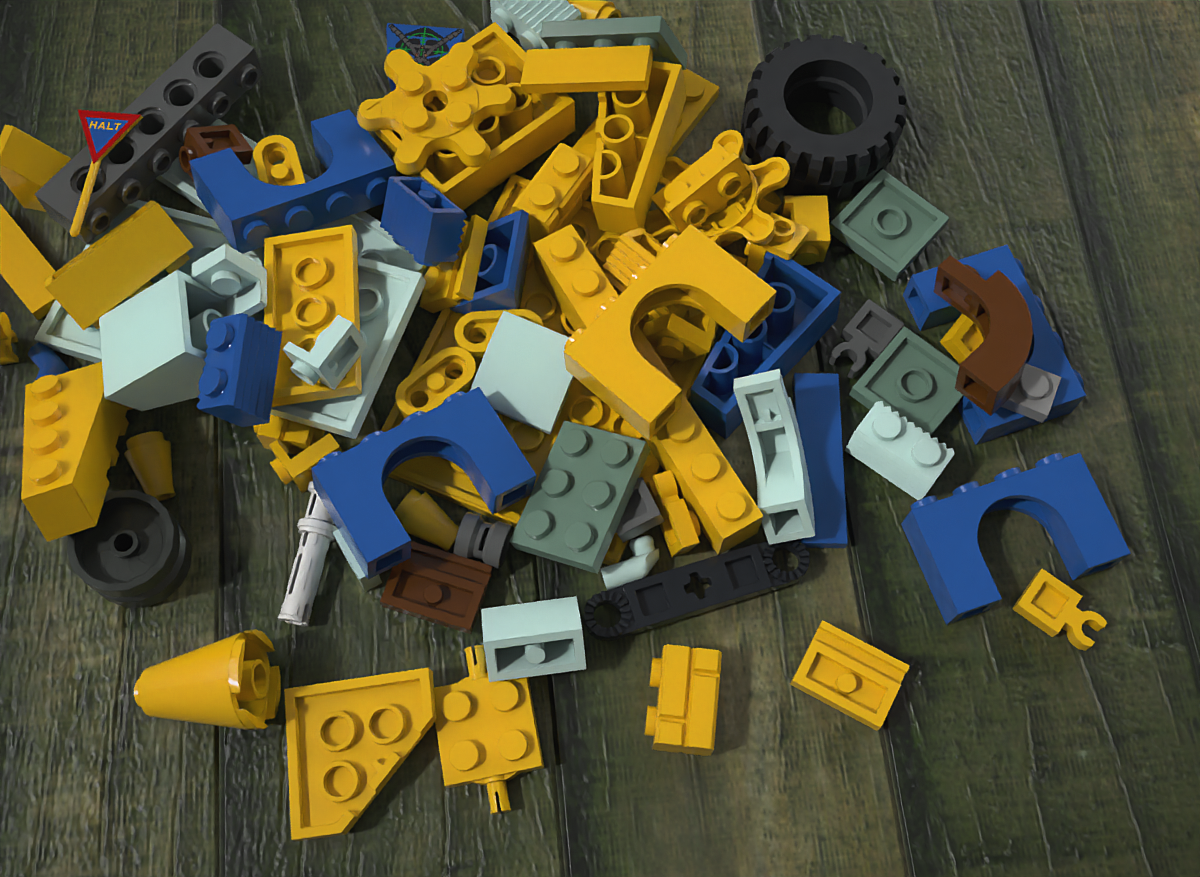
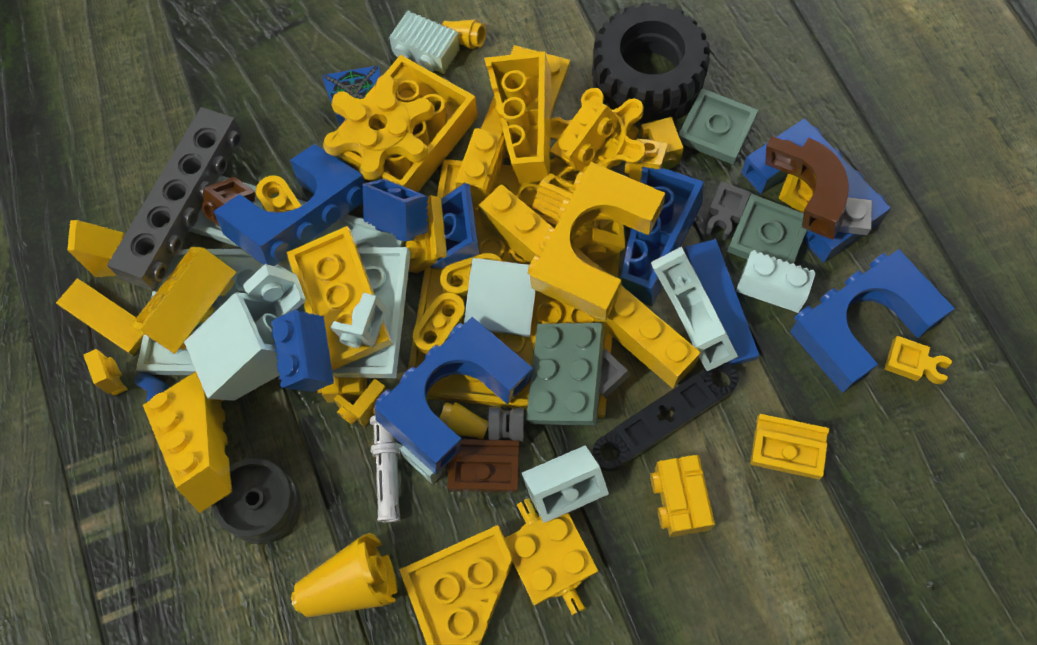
camera: 10 degrees left, 0 degrees up
piece [70,109,143,237] -> none
yellow cone [124,431,175,502] -> none
yellow tile [520,45,653,94] -> none
sand green plate [540,16,688,70] -> none
light aqua arm [600,535,659,590] -> none
yellow plate [647,470,700,557] -> none

